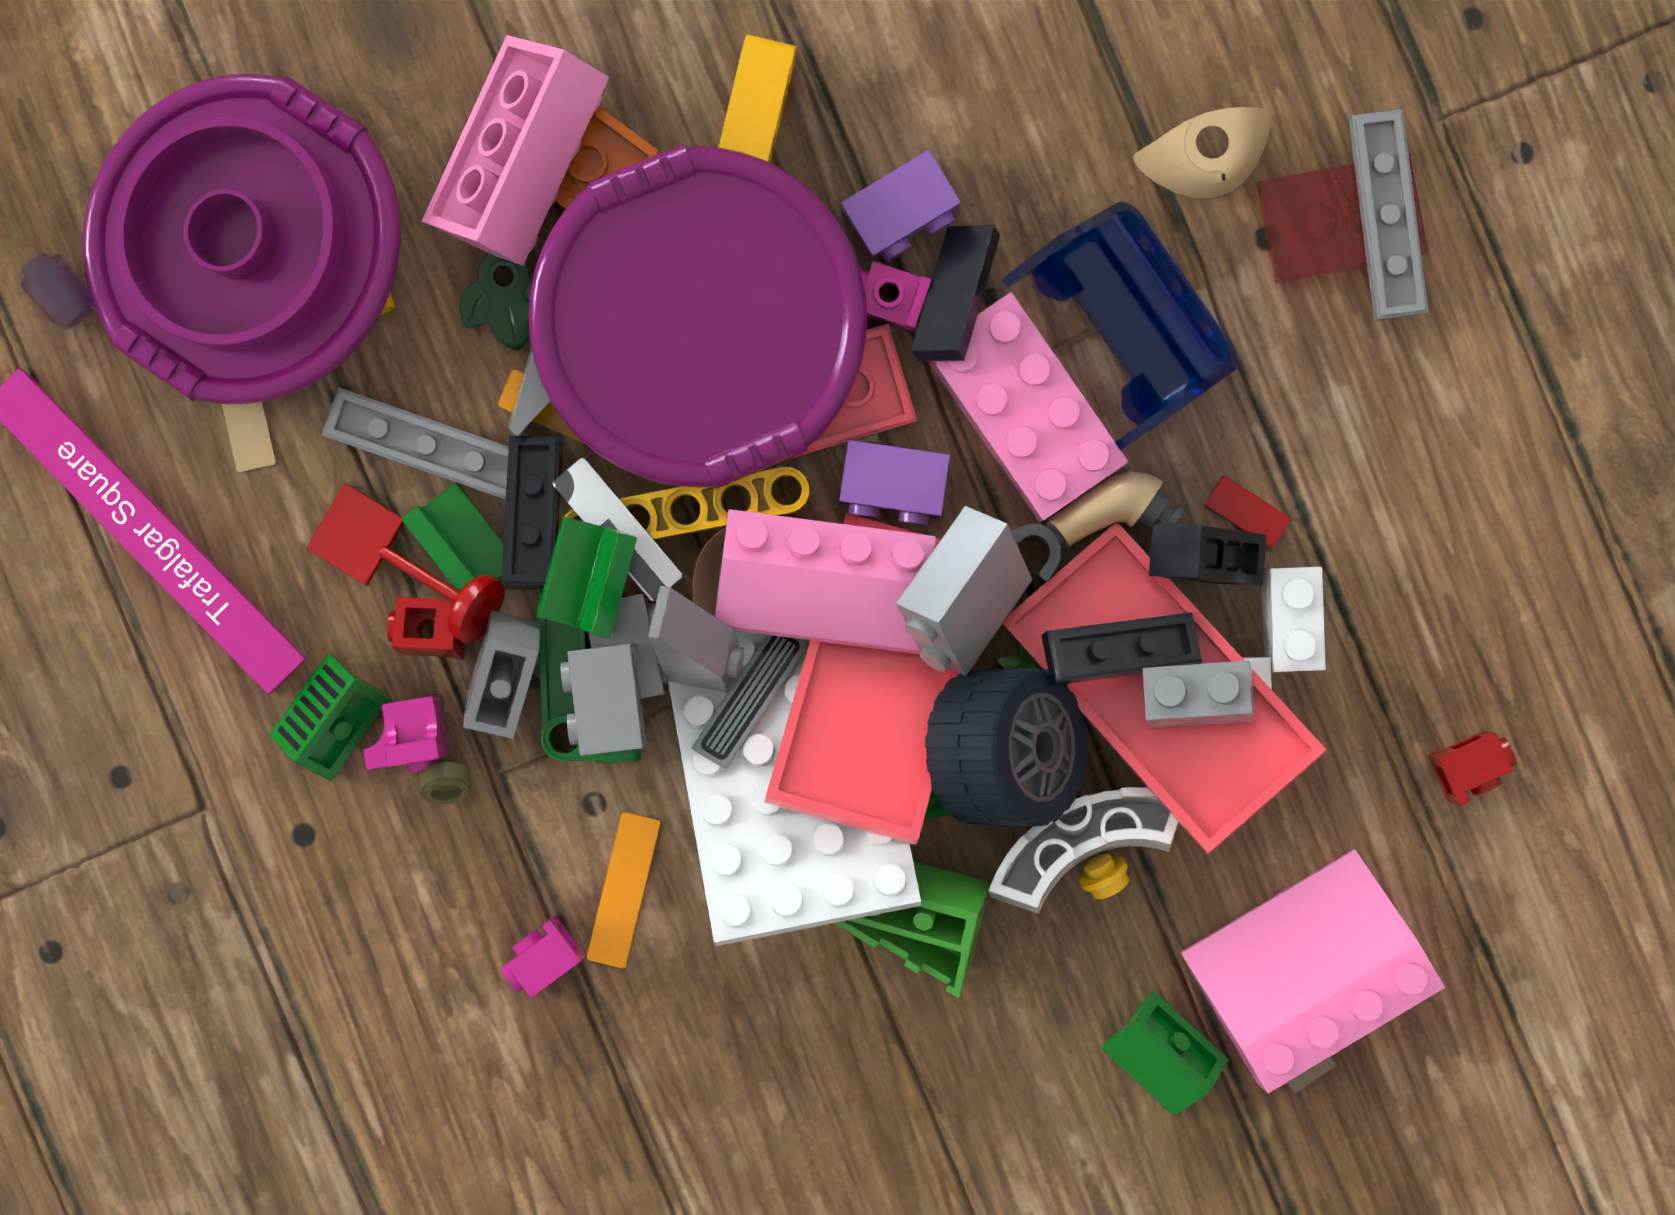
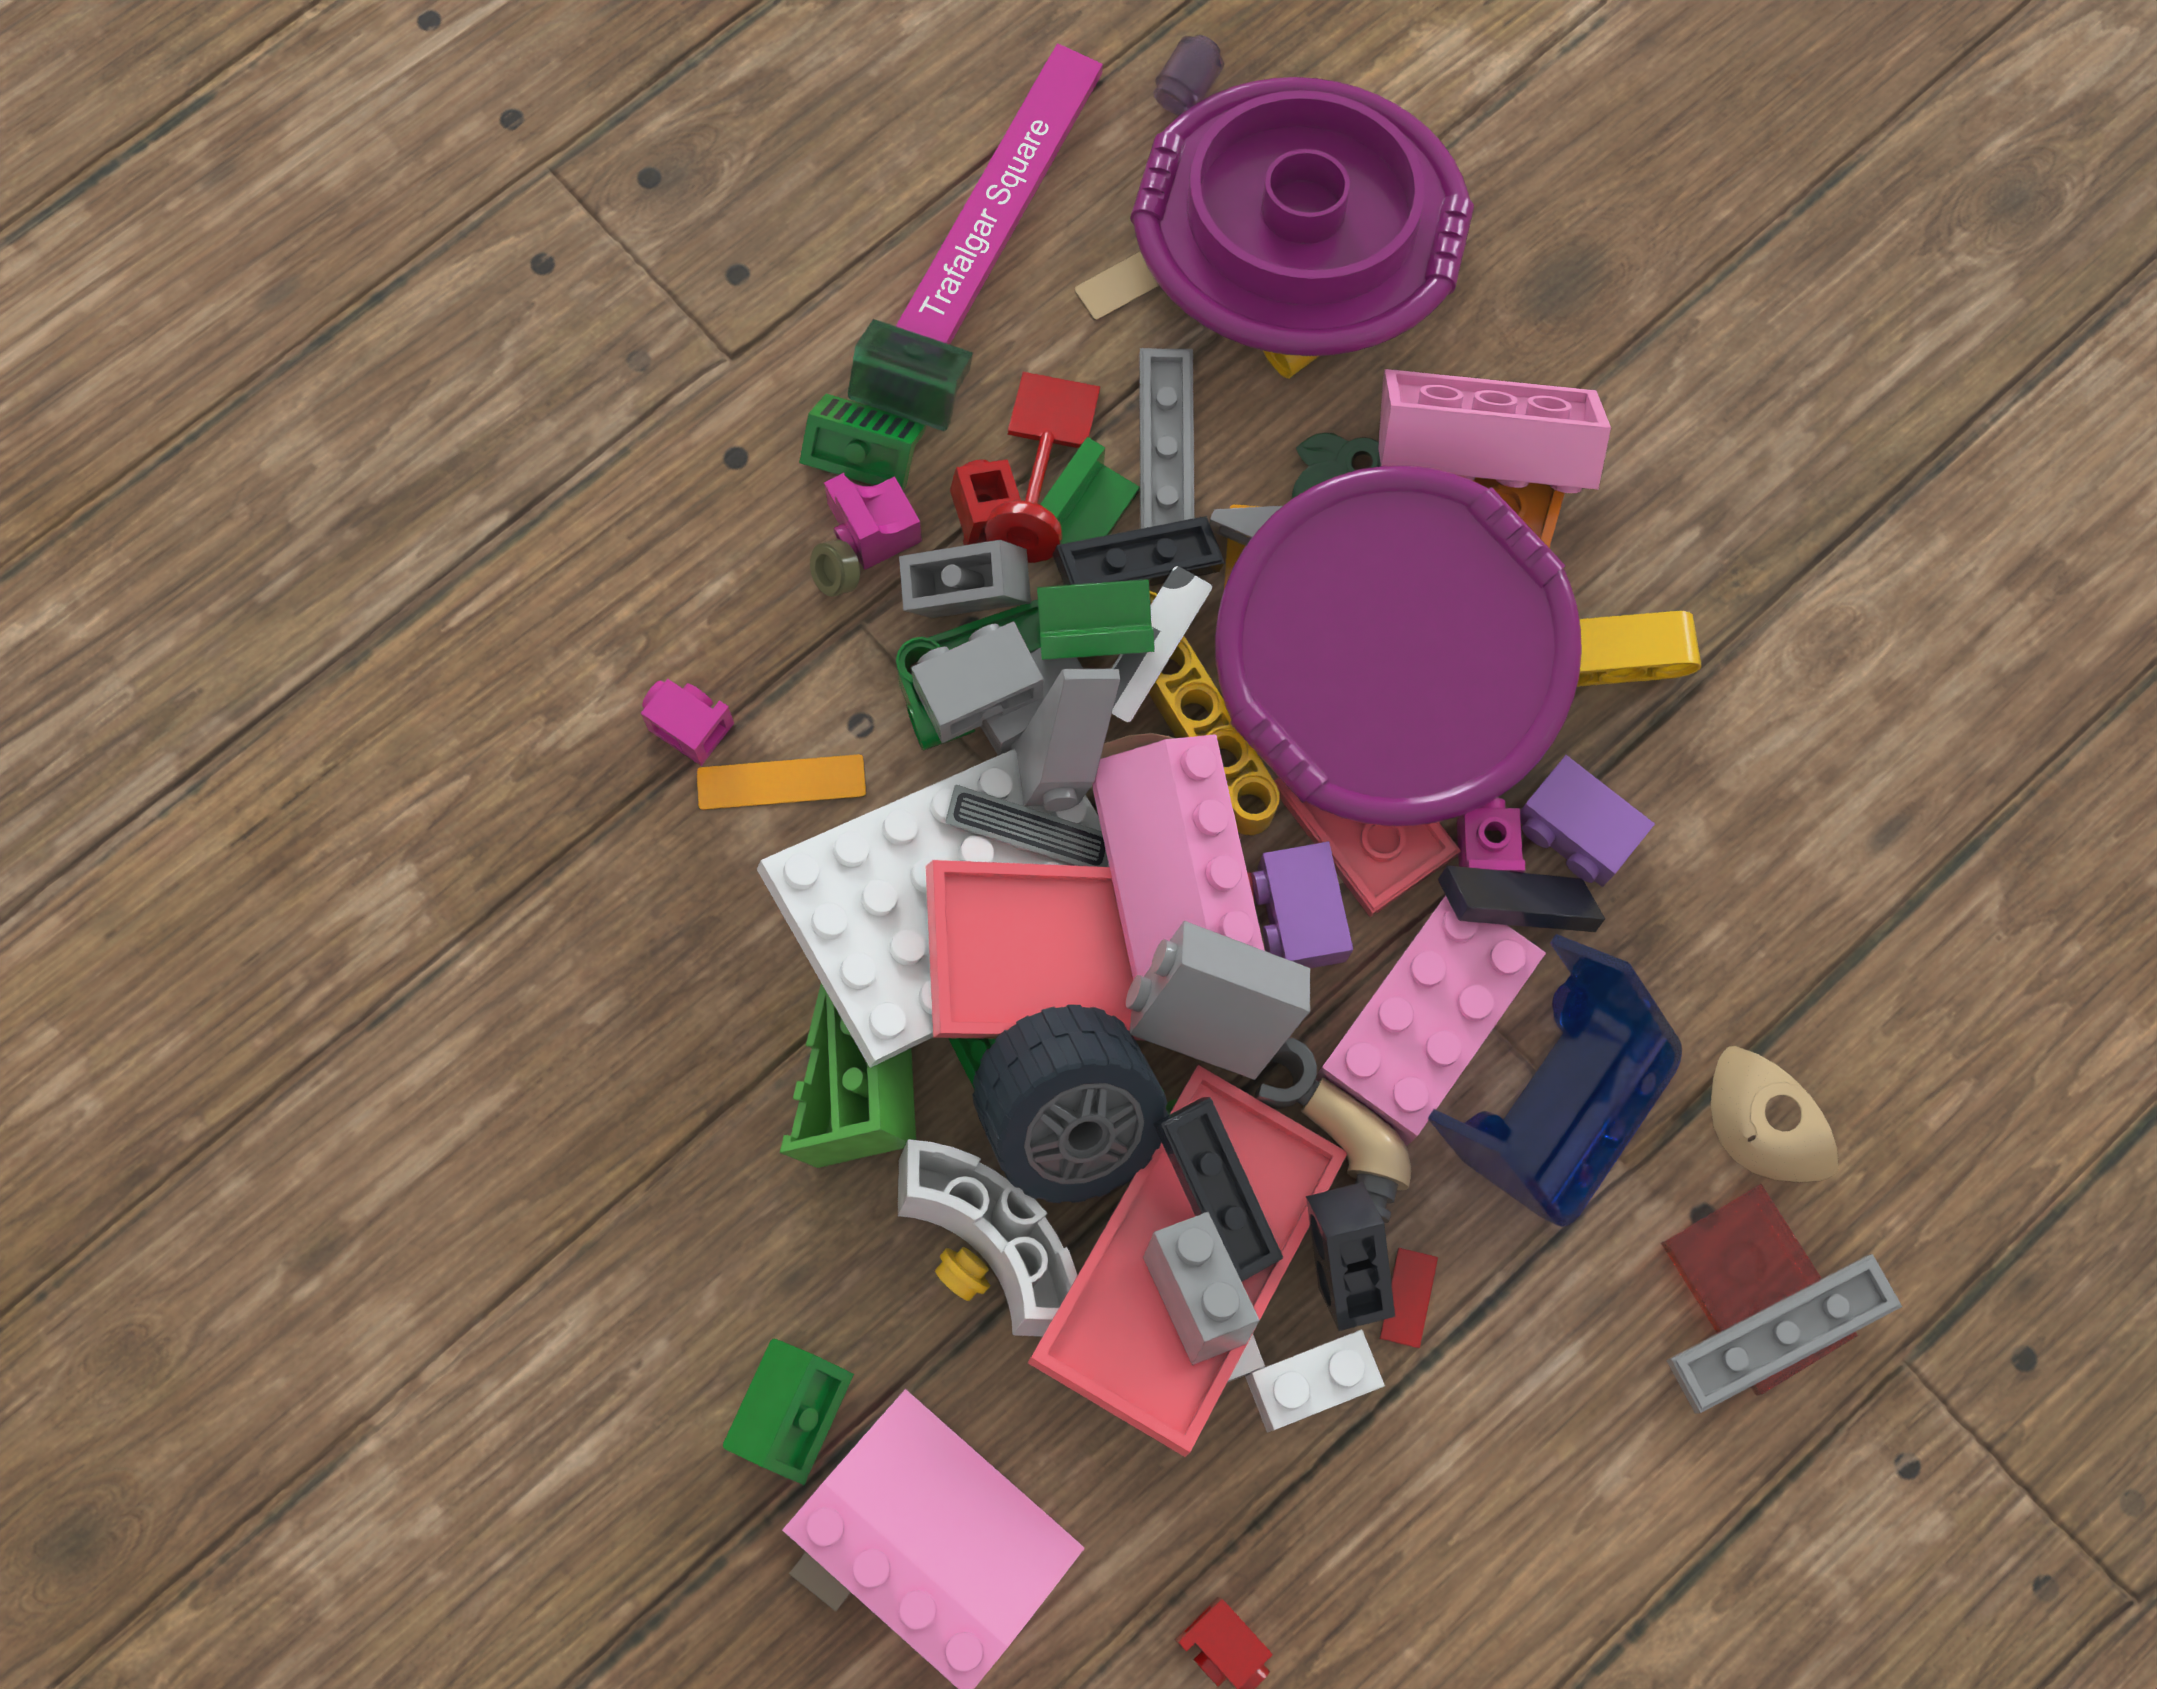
camera: 65 degrees right, 15 degrees down
none -> clear green panel [848,319,973,431]

